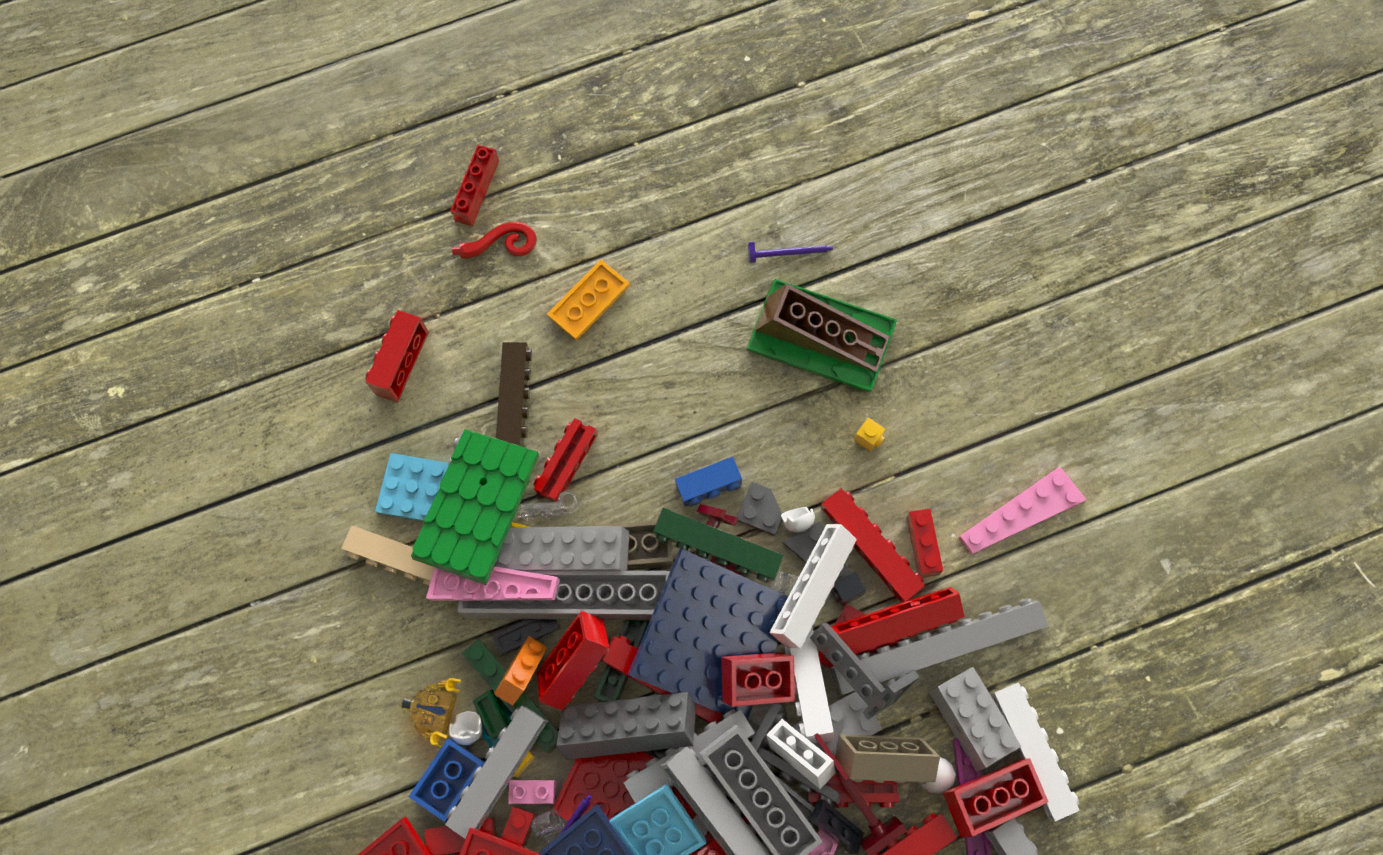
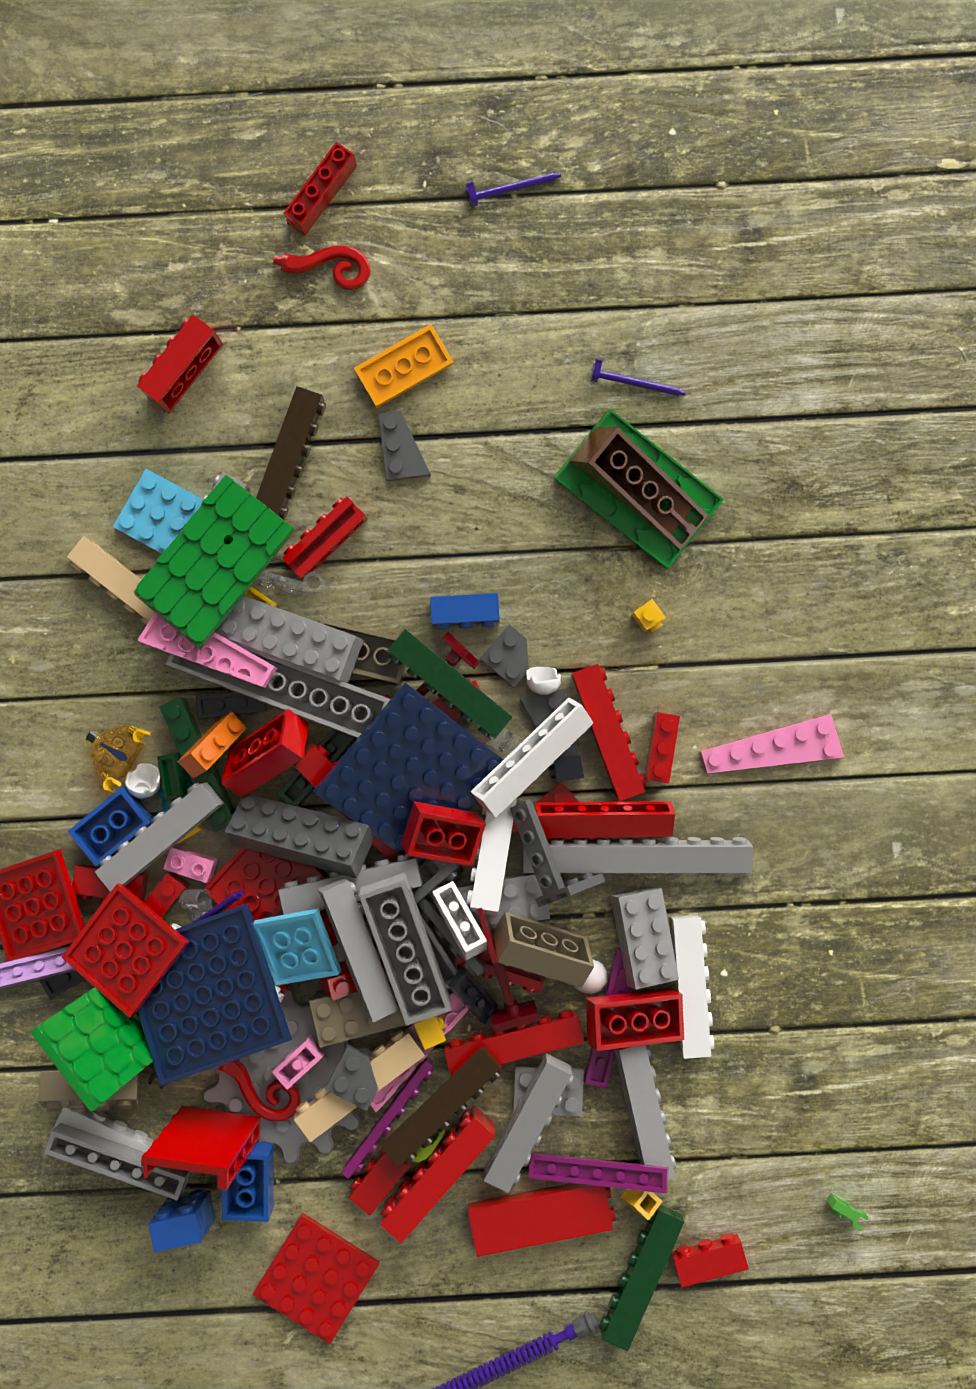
camera: 15 degrees right, 15 degrees up
none -> dark grey wing [379,411,431,481]
none -> dark purple piece [465,173,561,207]

